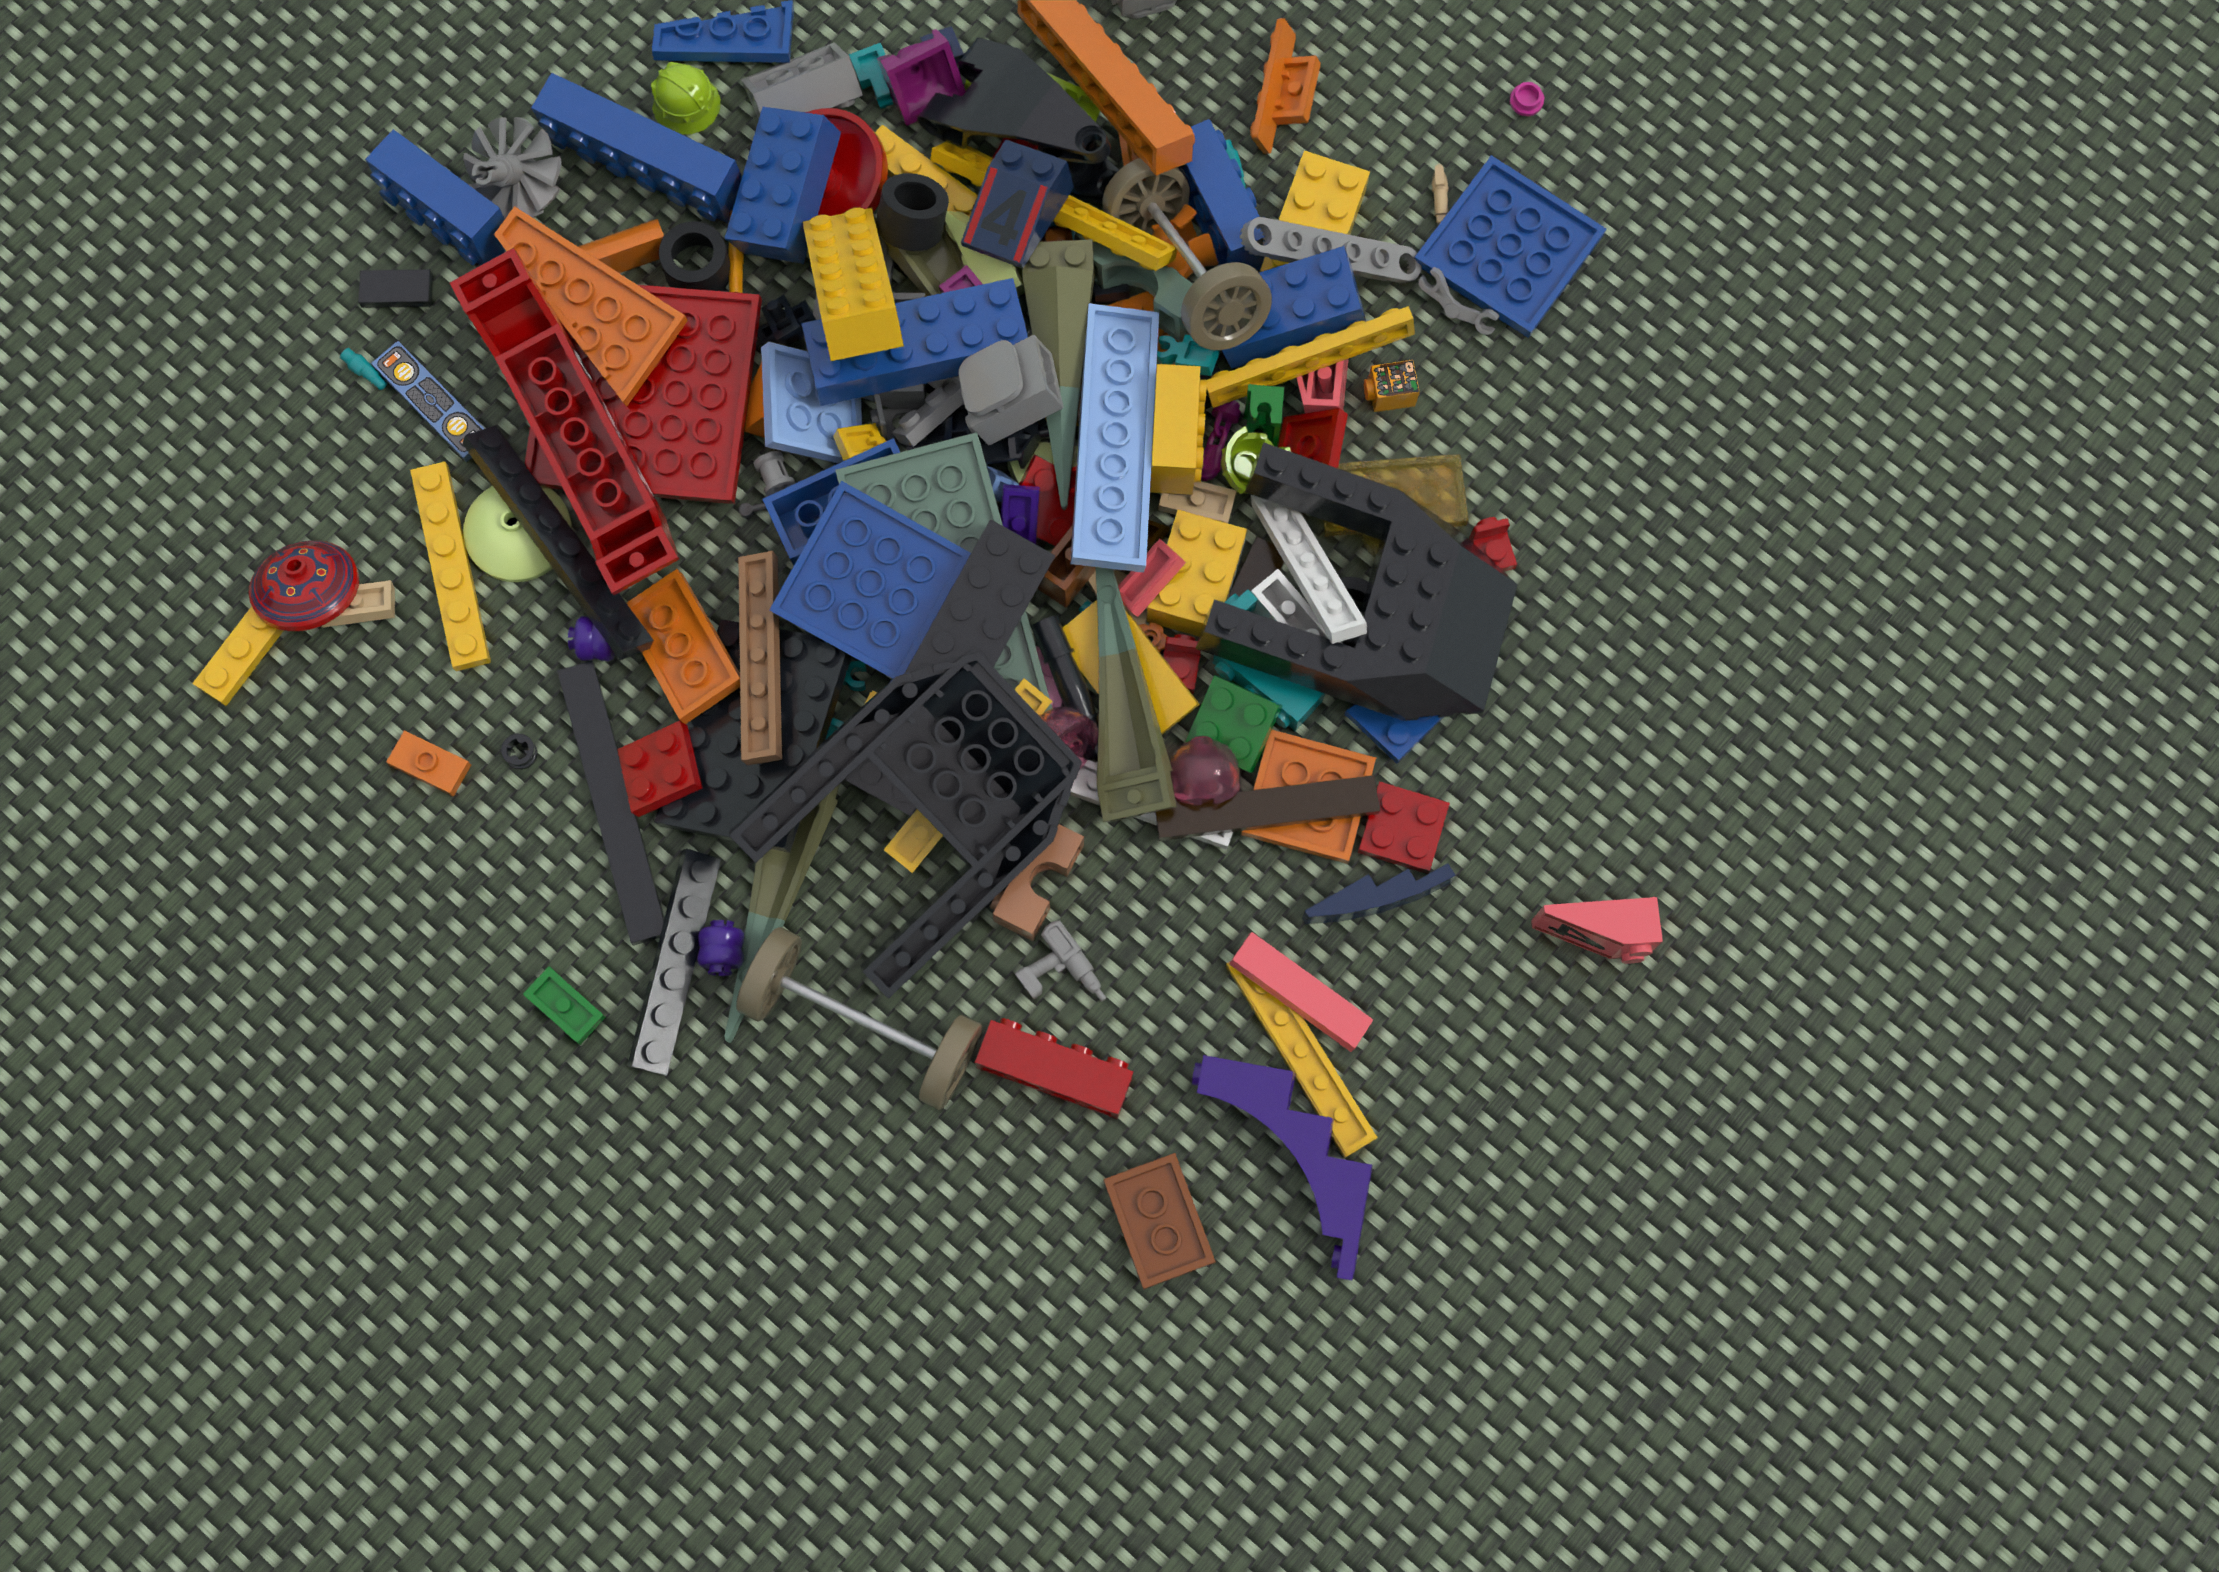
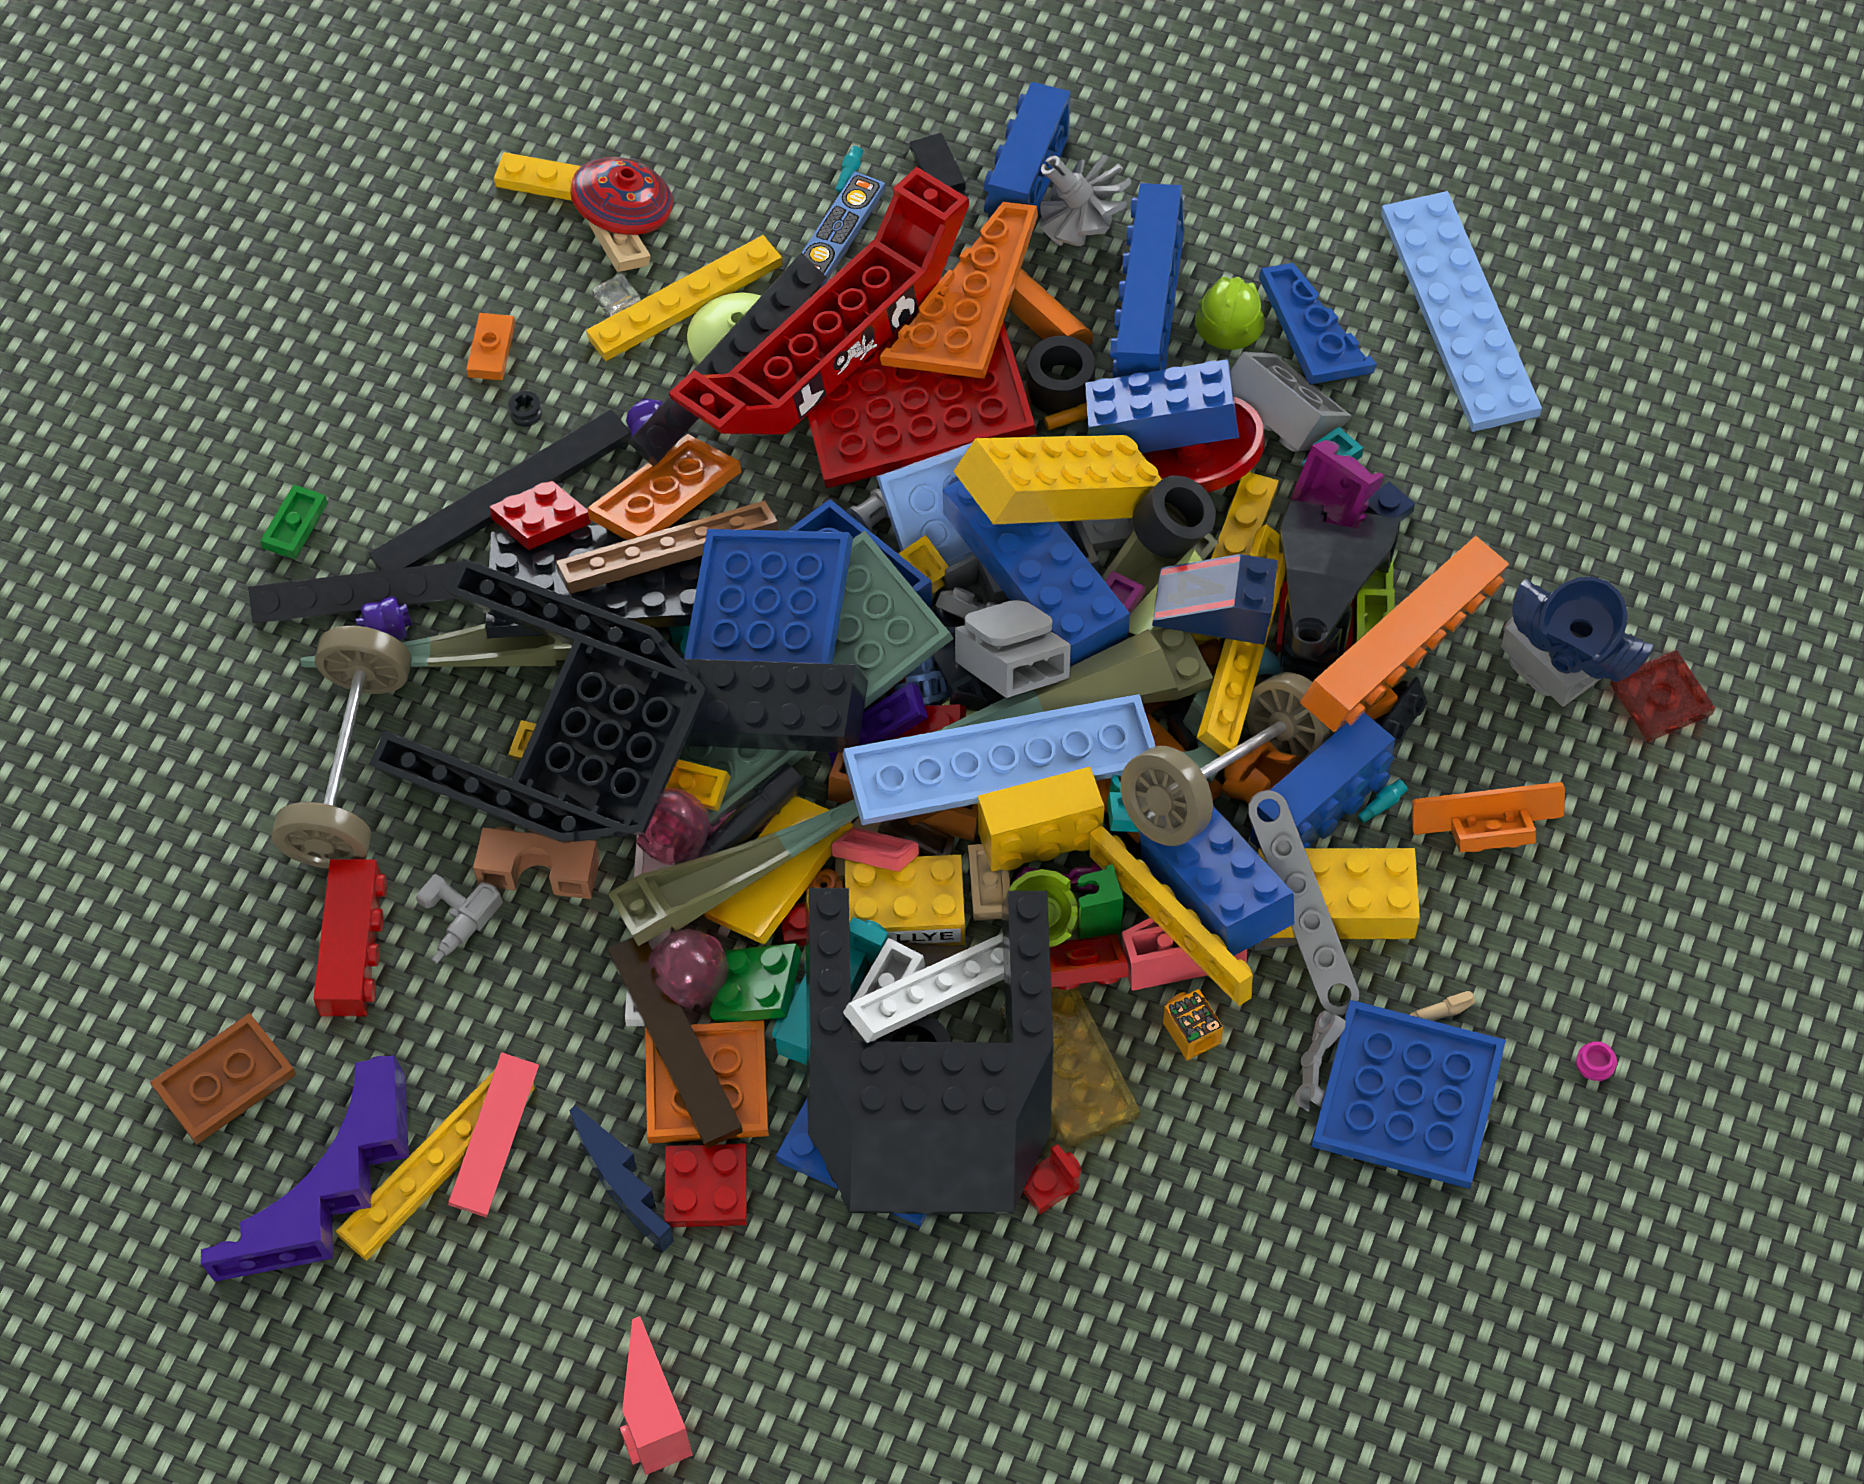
camera: 75 degrees right, 15 degrees down
none -> clear plate [592,273,640,317]

